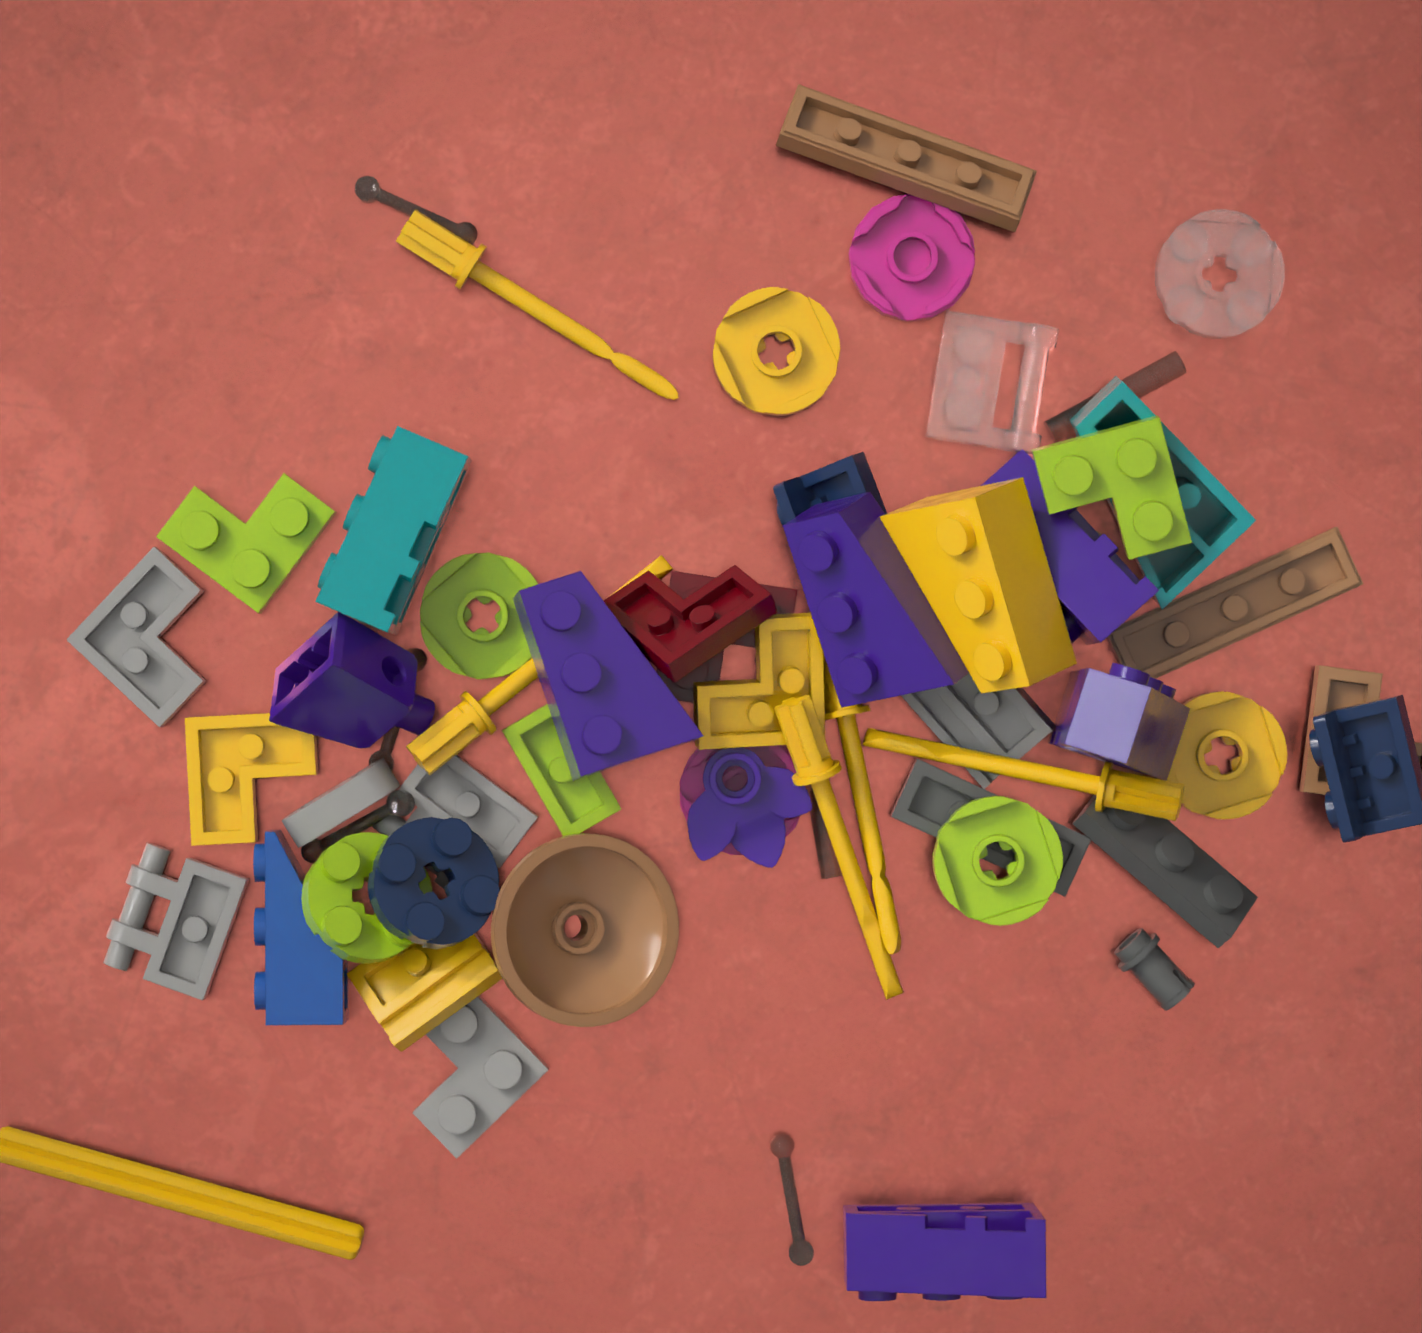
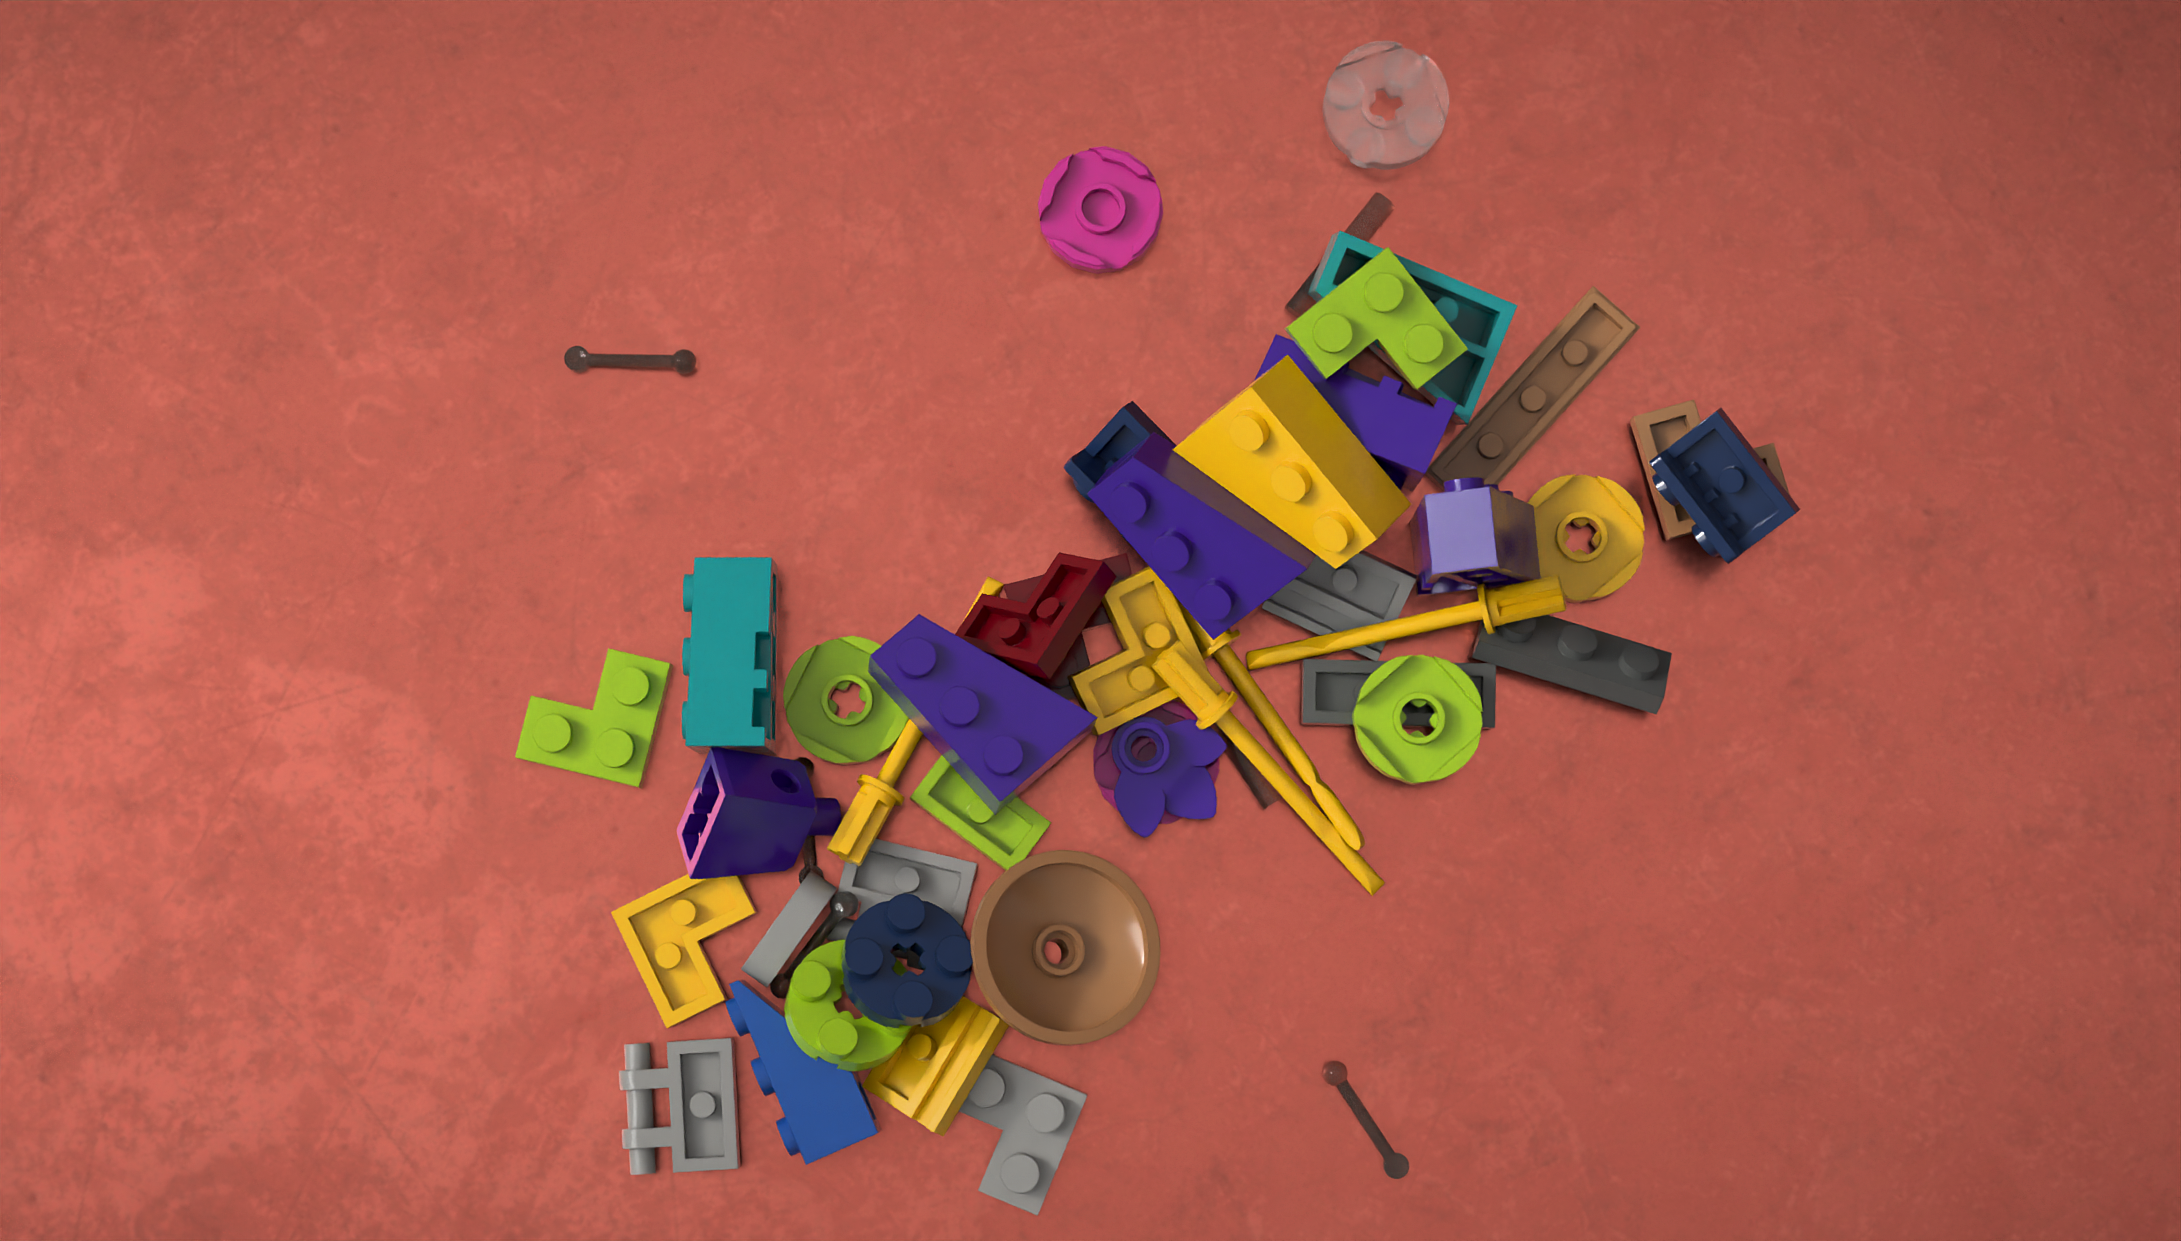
camera: 20 degrees left, 5 degrees down
light grey plate [66,547,206,727] -> none
yellow piece [396,209,679,400] -> none
yellow plate [713,287,841,416] -> none
medium nougat tile [776,84,1037,232] -> none
dark purple wedge [843,1203,1047,1301] -> none
clear plate [925,310,1059,454] -> none
dark grey pin [1114,928,1195,1011] -> none

